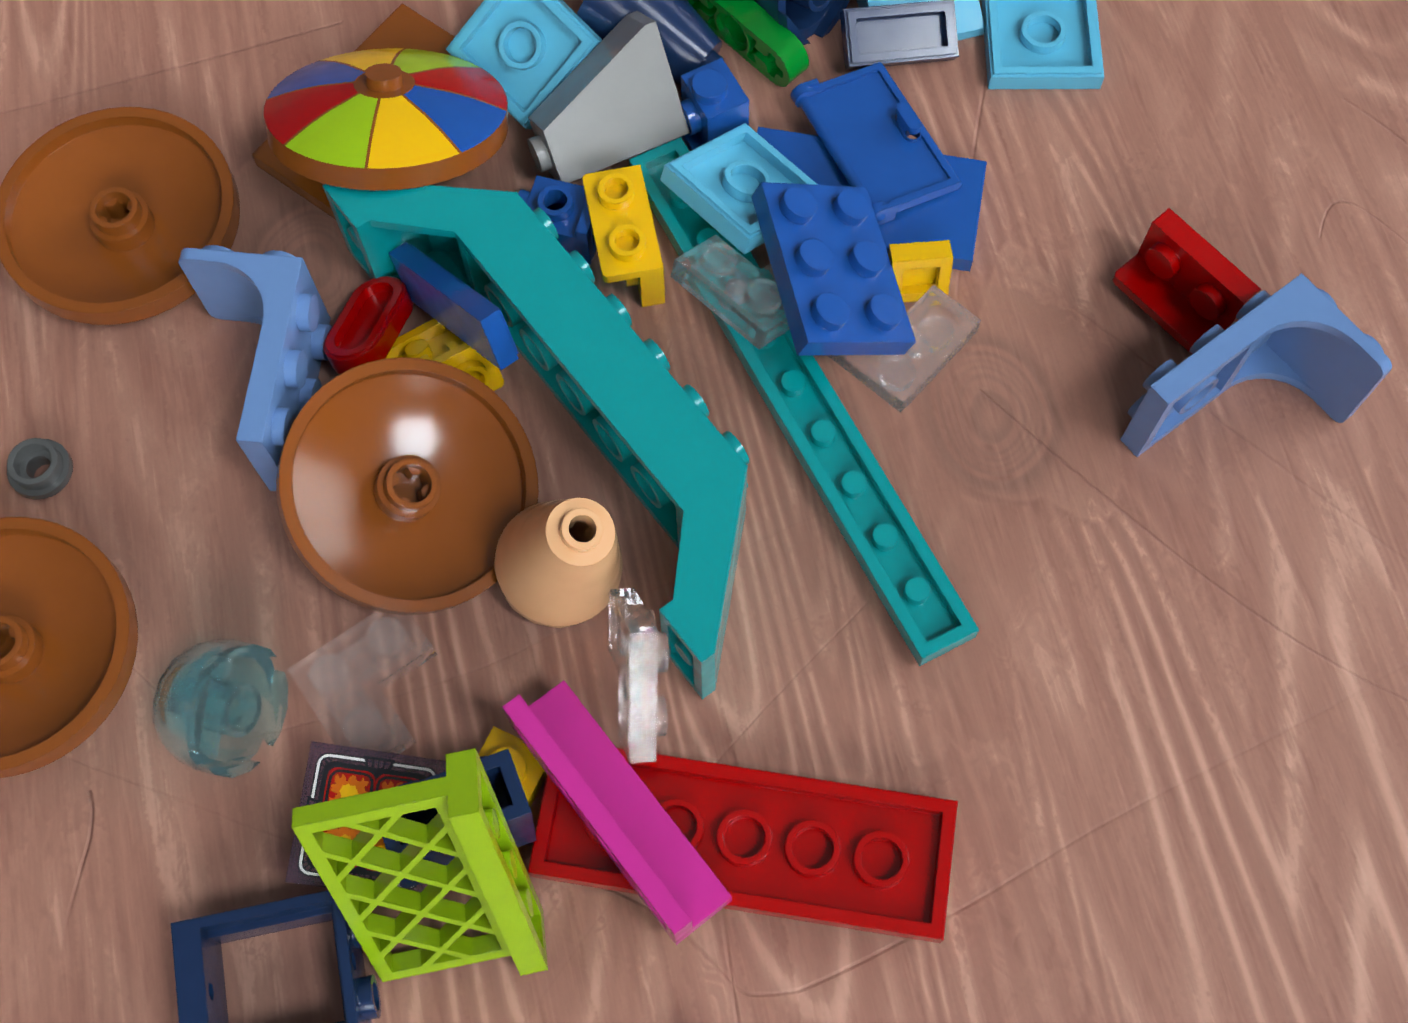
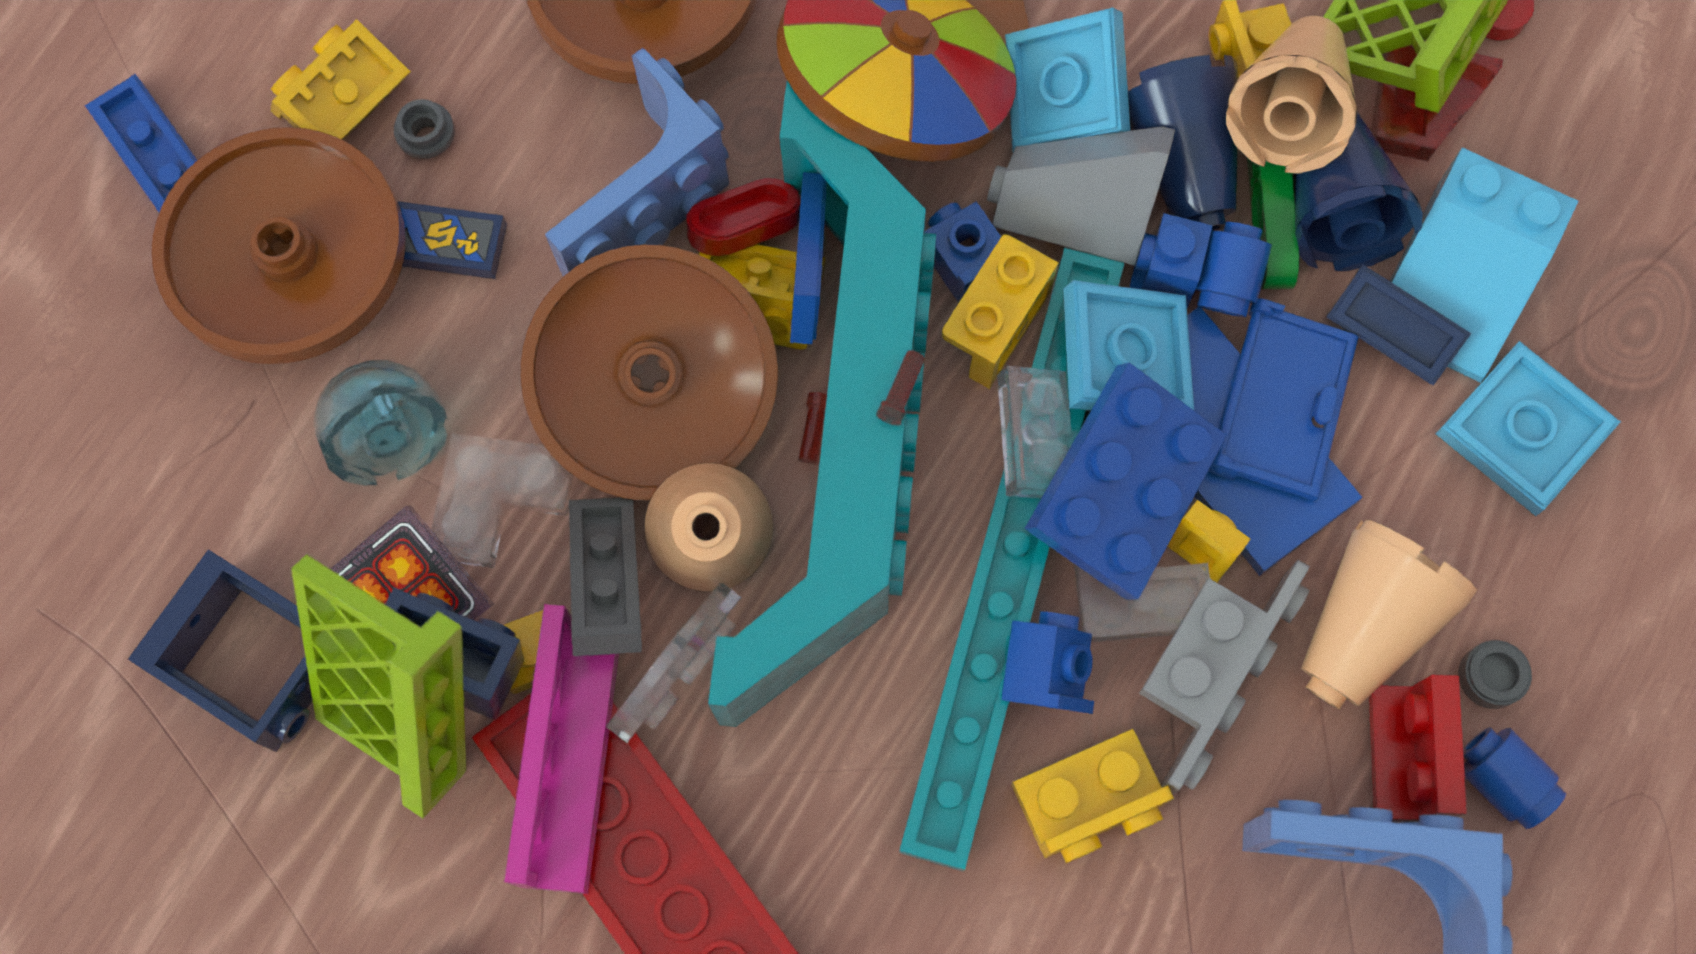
camera: 45 degrees right, 5 degrees up
none -> tile [397,201,507,279]
none -> dark grey plate [569,497,642,656]
none -> clear red piece [798,392,827,464]
none -> clear red piece [876,350,925,426]
none -> blue brick [1001,611,1095,714]
none -> yellow bracket [1011,729,1174,863]
none -> light grey bracket [1139,560,1310,795]
none -> blue brick [1195,221,1272,318]
none -> light nougat cone [1301,520,1477,710]
none -> dark grey tile [1458,640,1532,709]
none -> blue brick [1463,727,1566,829]

